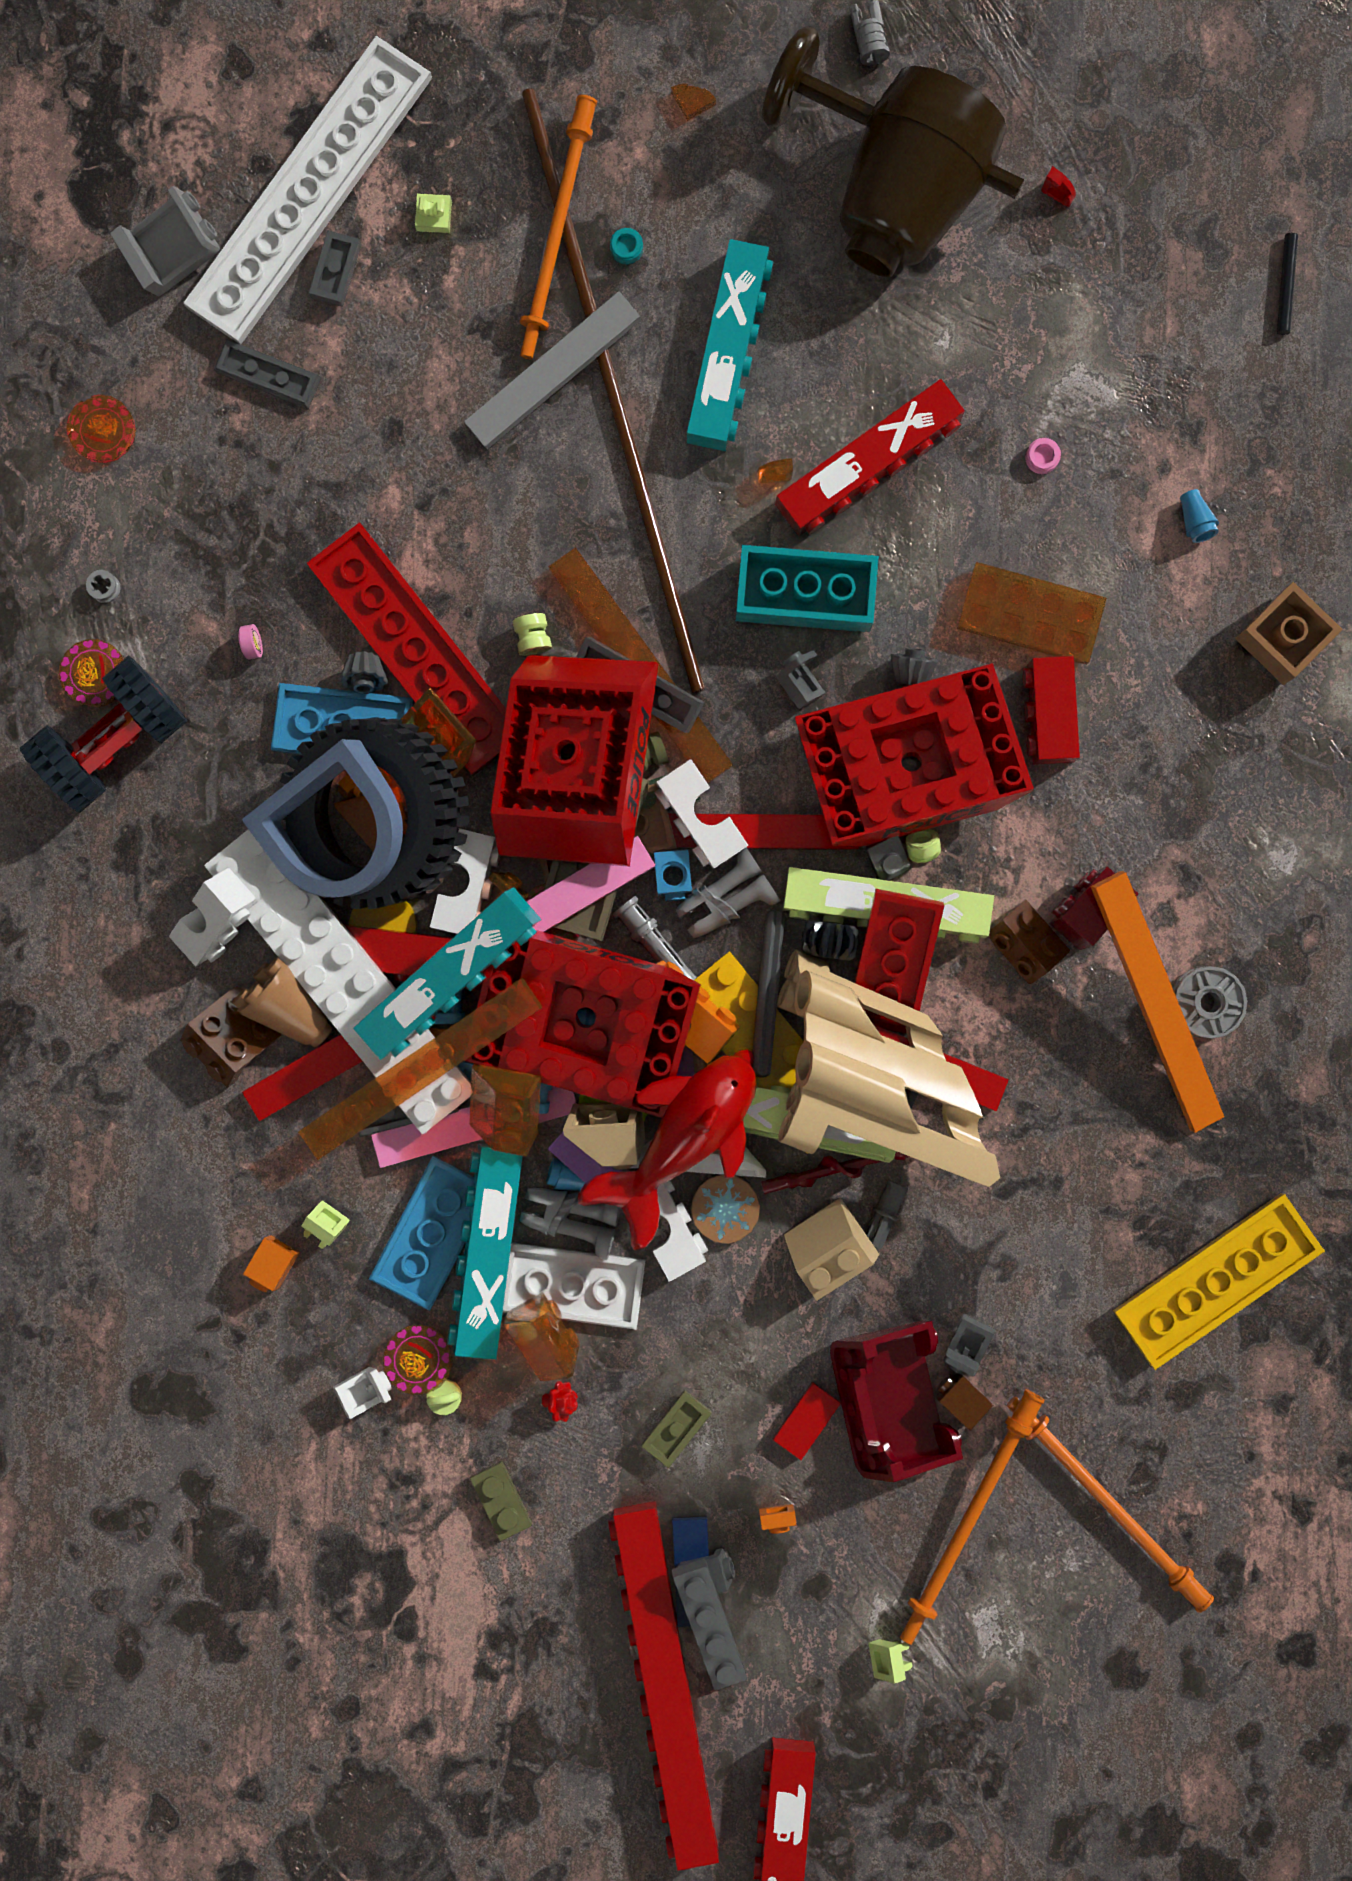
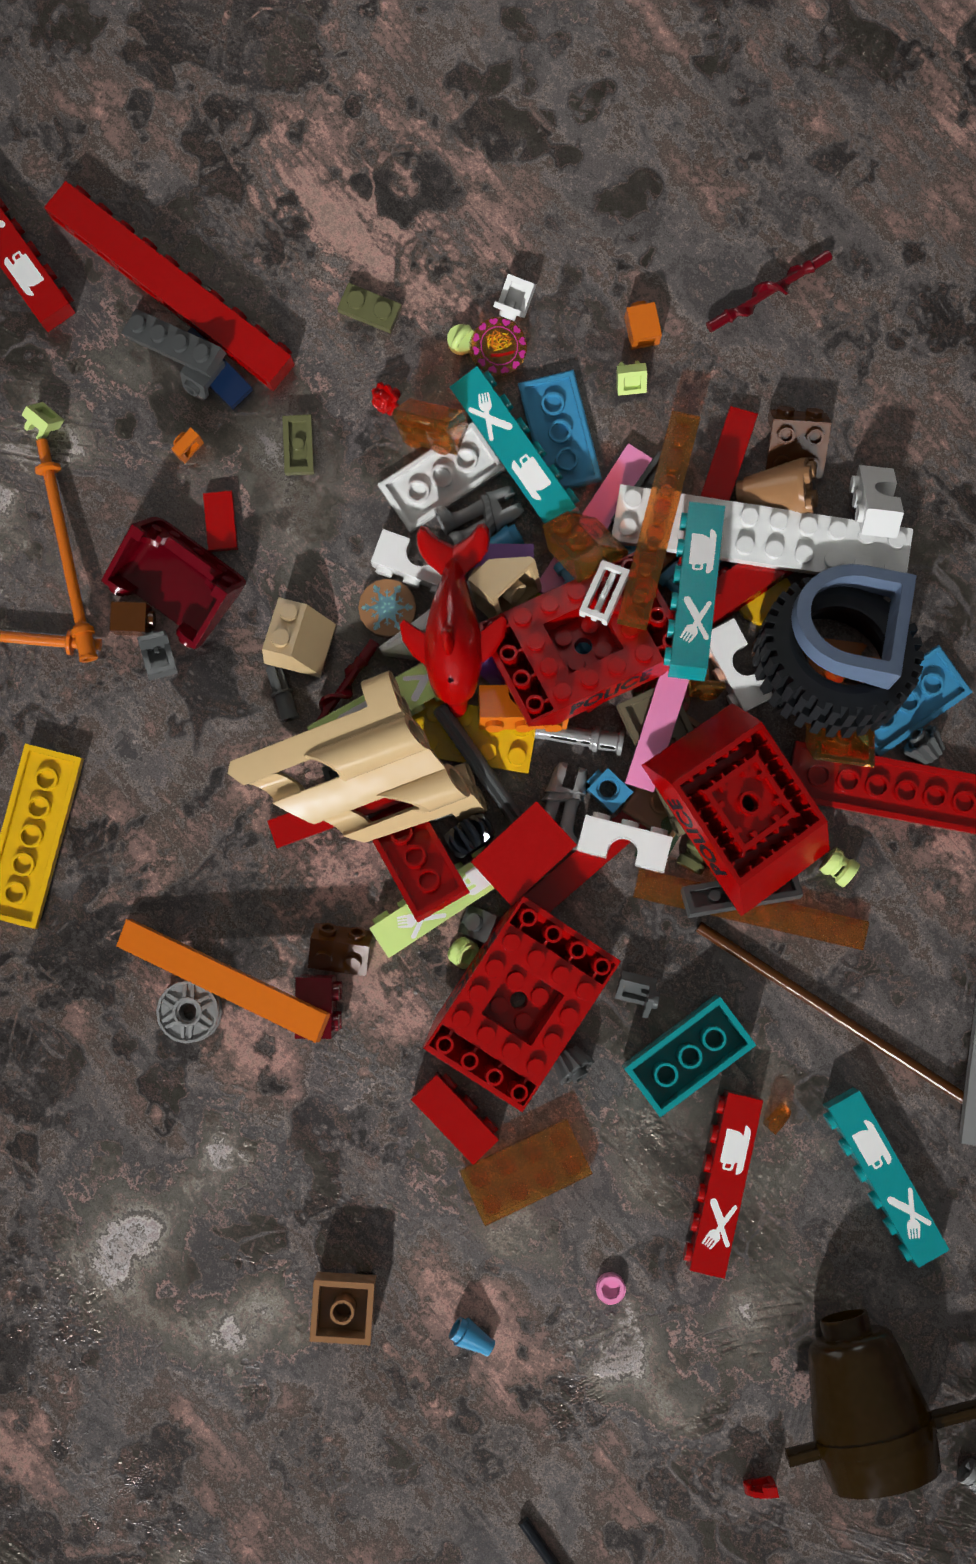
camera: 135 degrees right, 0 degrees up
none -> red tile [471,801,577,906]
none -> white tile [579,560,630,626]
none -> dark red piece [706,250,833,333]

